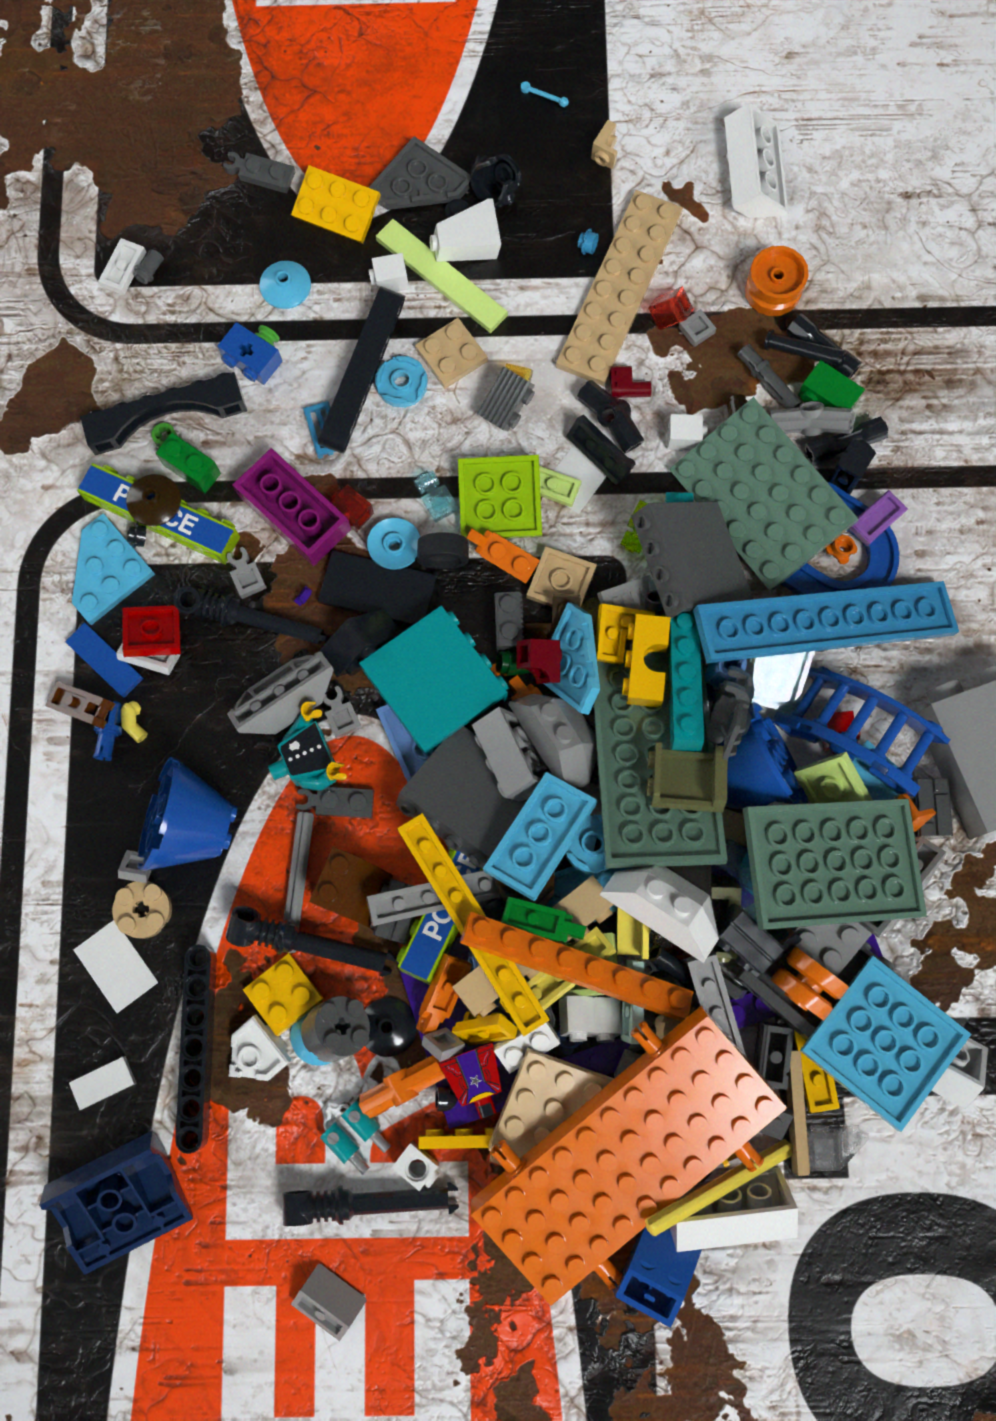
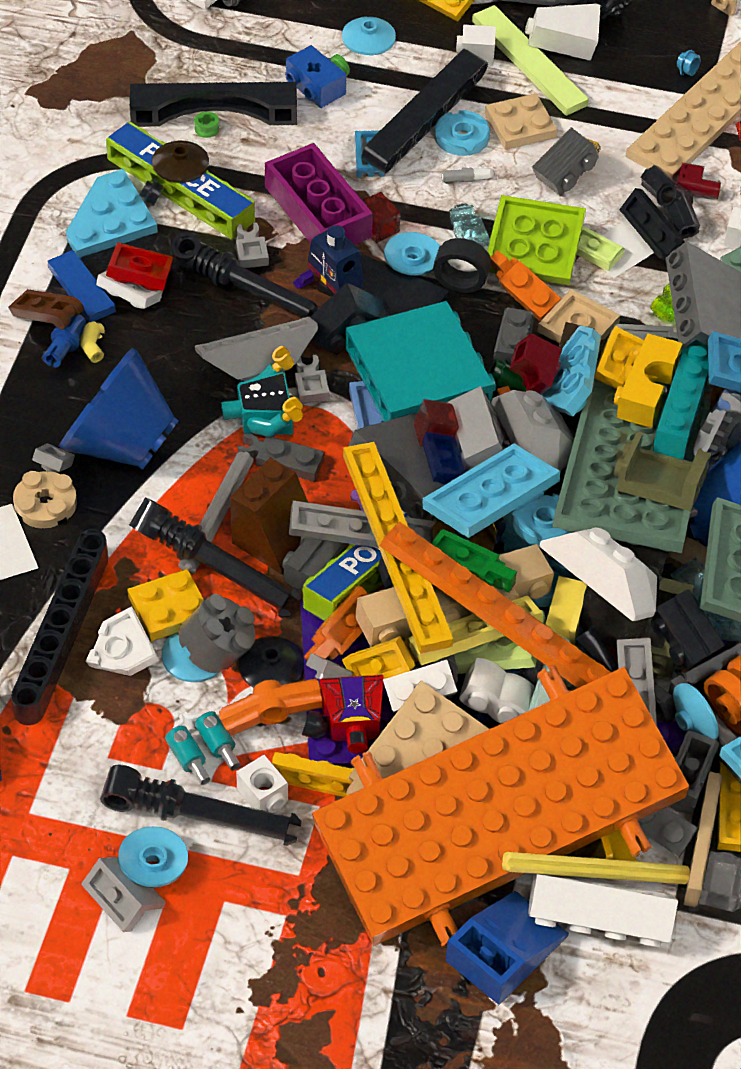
camera: 10 degrees right, 25 degrees down
green brick [156,433,221,494] -> none
none -> medium azure dish [118,826,188,887]
none -> dark blue torso [307,225,364,294]
none -> clear red panel [414,399,459,451]
none -> clear blue plate [422,432,466,485]
none -> light grey piece [441,168,494,182]
none -> medium azure dish [673,683,719,740]

